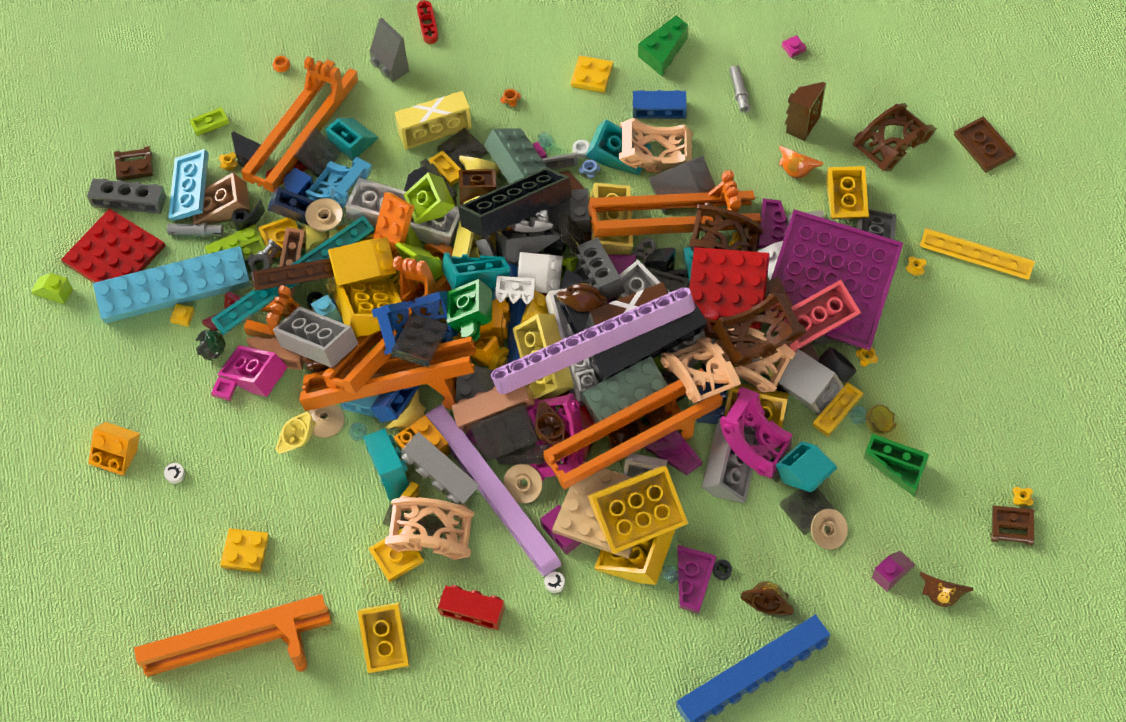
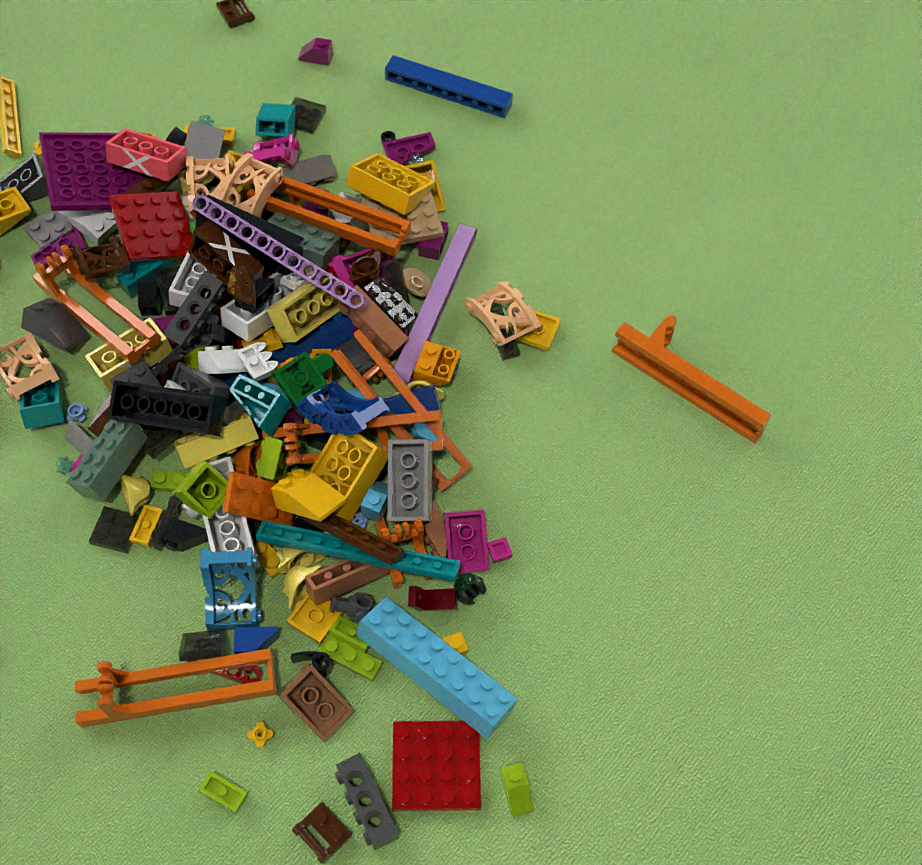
camera: 130 degrees left, 0 degrees up
light orange slope [88,422,140,476] -> none
white tile [164,463,185,484] -> none
light grey pin [167,223,224,238] -> none
medium azure plate [168,149,209,222] -> none
yellow plate [220,528,269,573] -> none
black slope [231,131,261,168] -> none
dark blue brick [267,187,327,225] -> none
orange plate [273,56,290,72] -> none
light yellow hat [275,412,316,454] -> none
tan dish [305,198,343,231] -> none
tan dish [309,405,345,438] -> none
teal slope [325,118,378,161] -> none
clear light blue plate [348,422,368,441] -> none
yellow slope [357,602,409,673] -> none
teal wedge [363,428,409,501] -> none
dark grey slope [370,18,409,82] -> none
clear smoke plate [391,313,448,367] -> none
light yellow brick [394,91,472,150] -> none
light grey brick [400,432,479,504] -> none
yellow plate [401,481,420,498] -> none
red brick [438,585,505,630] -> none
reddish brown slope [459,169,497,205] -> none
orange plate [500,89,521,107] -> none
white tile [545,572,565,593] -> none
white tile [573,140,590,158] -> none
reddish brown fence [712,292,807,367] -> none
reddish brown hat [740,581,794,615] -> none
tan dish [811,509,848,549] -> none
green wedge [864,434,929,496] -> none
clear yellow hair [865,404,897,434] -> none
reddish brown hat [920,572,974,607] -> none
yellow plate [1012,487,1033,507] -> none

